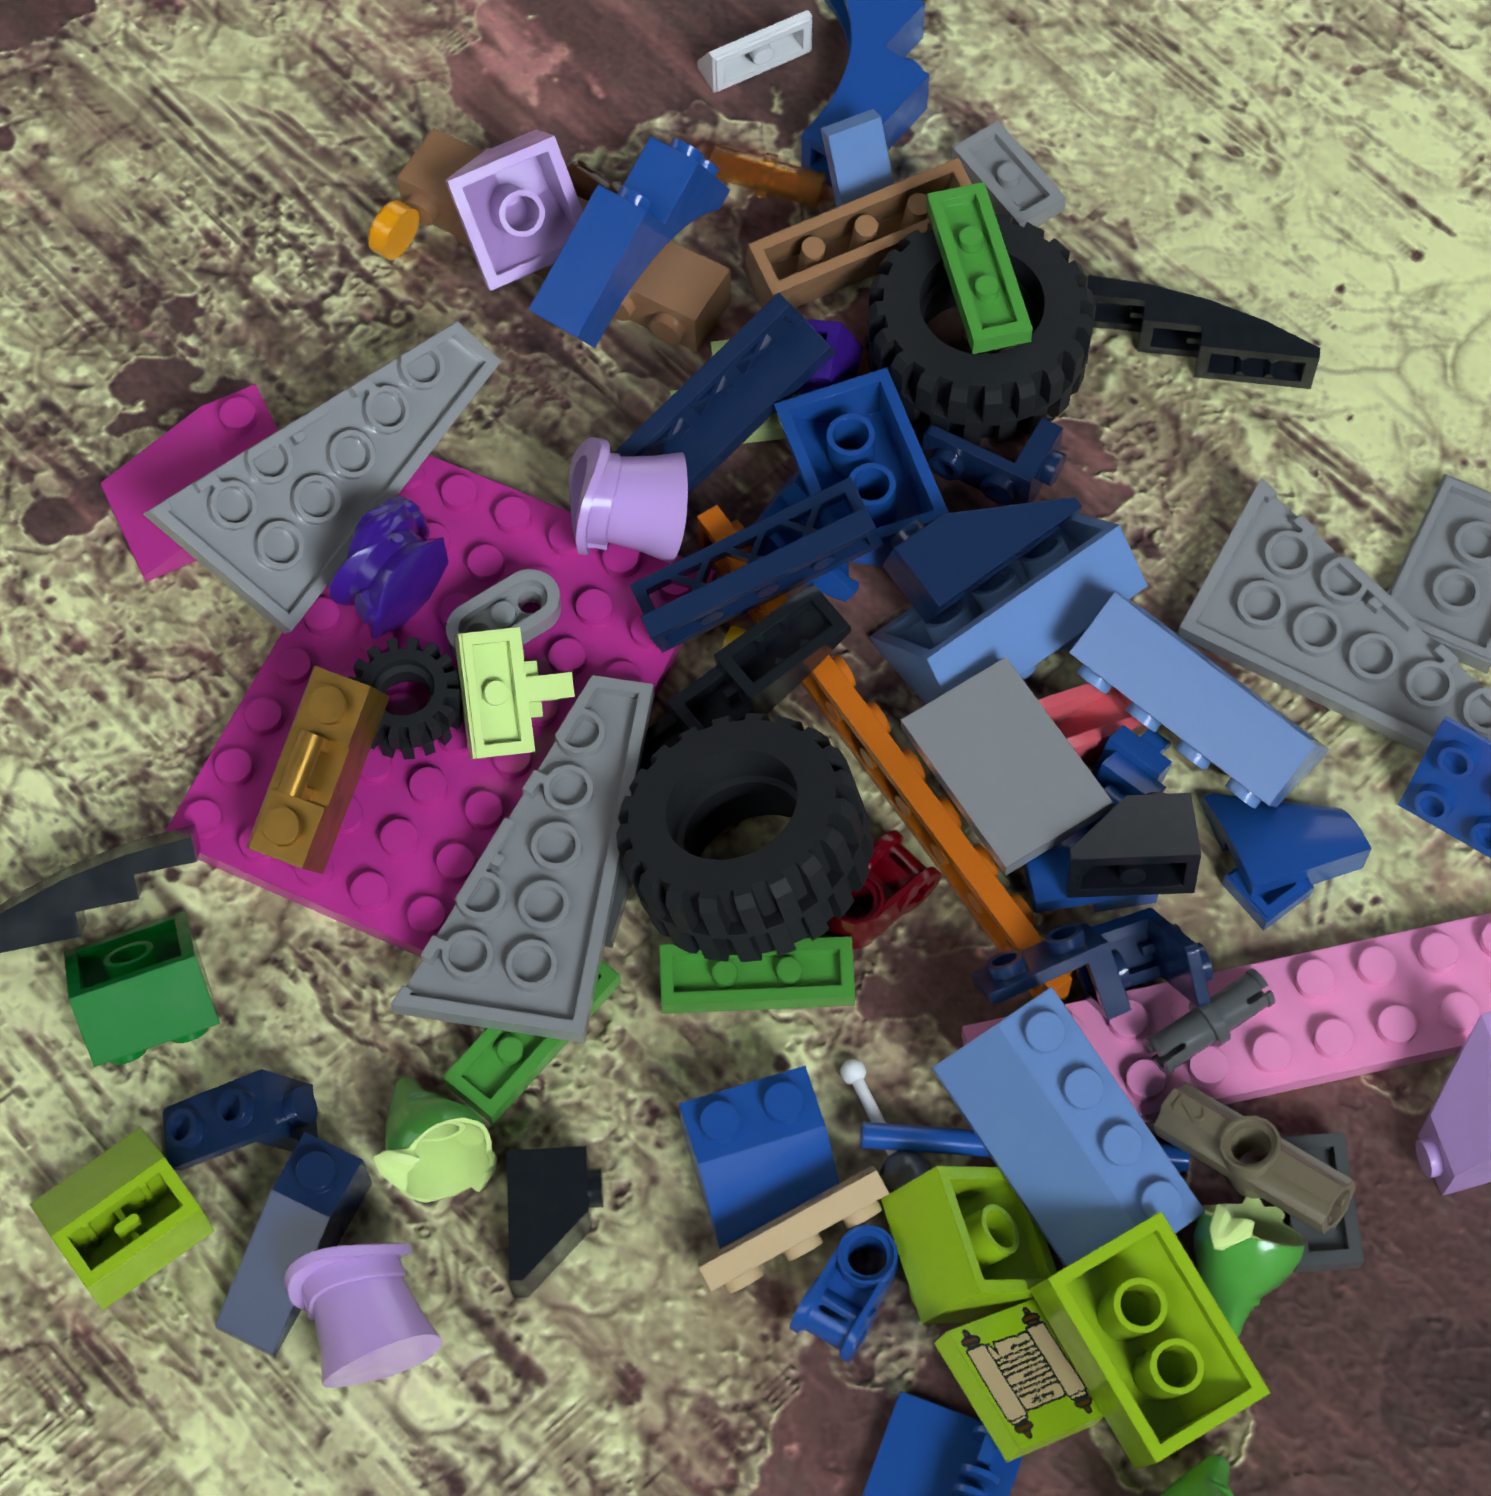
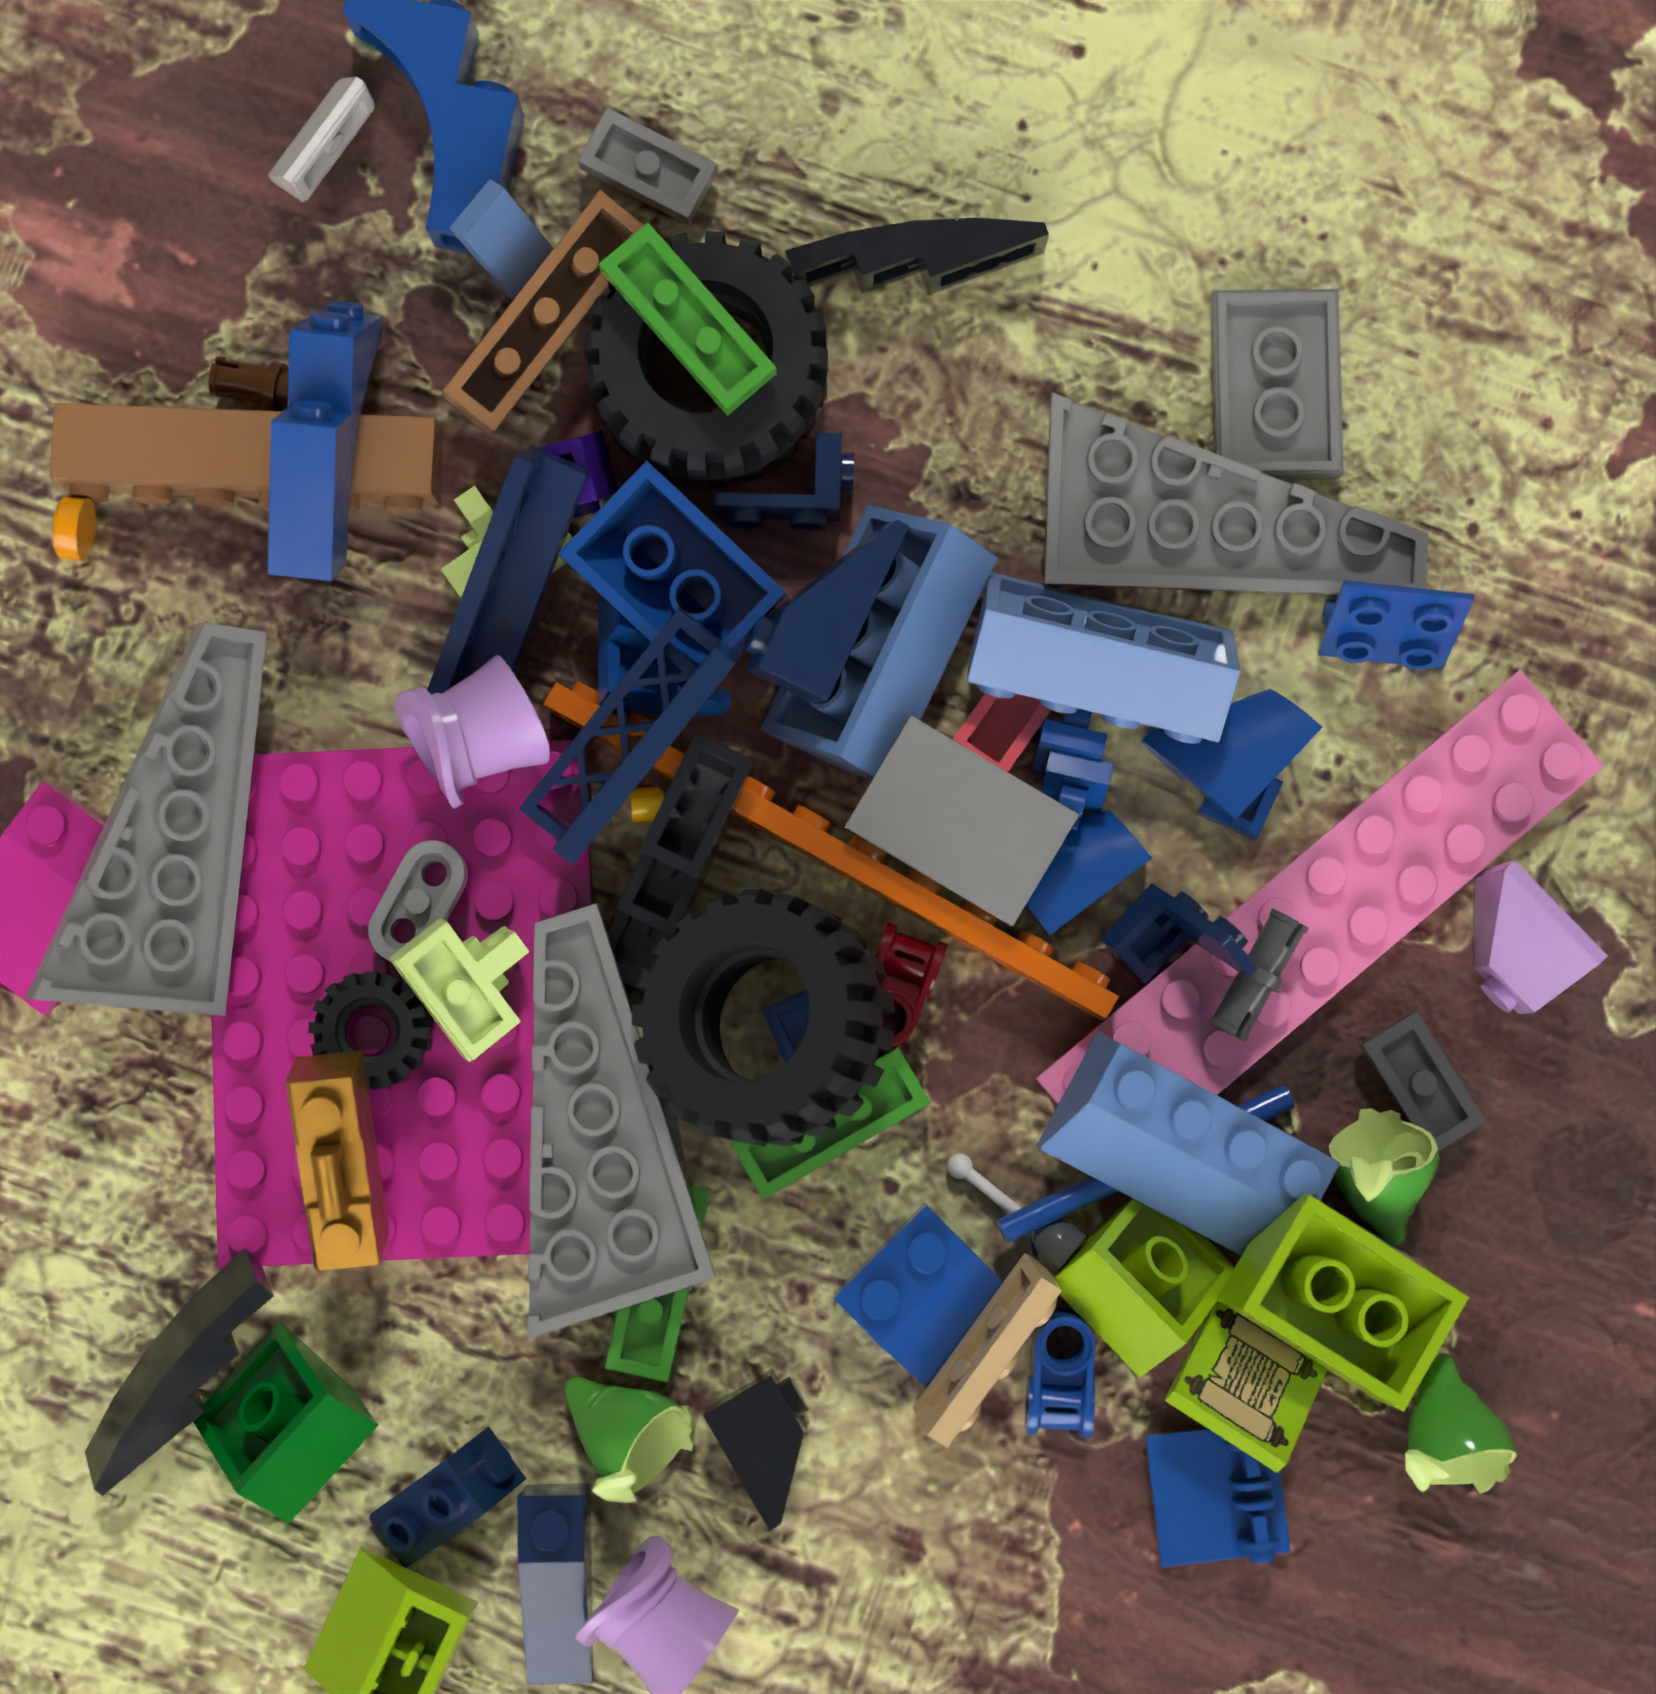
camera: 25 degrees left, 20 degrees up
dark purple piece [329,496,449,639] -> none
lavender slope [445,129,583,291] -> none
clear orange pin [710,143,826,209] -> none
dark blue bracket [970,922,1132,1020] -> none
black slope [1065,792,1201,898] -> none
dark tan piece [1154,1082,1356,1235] -> none

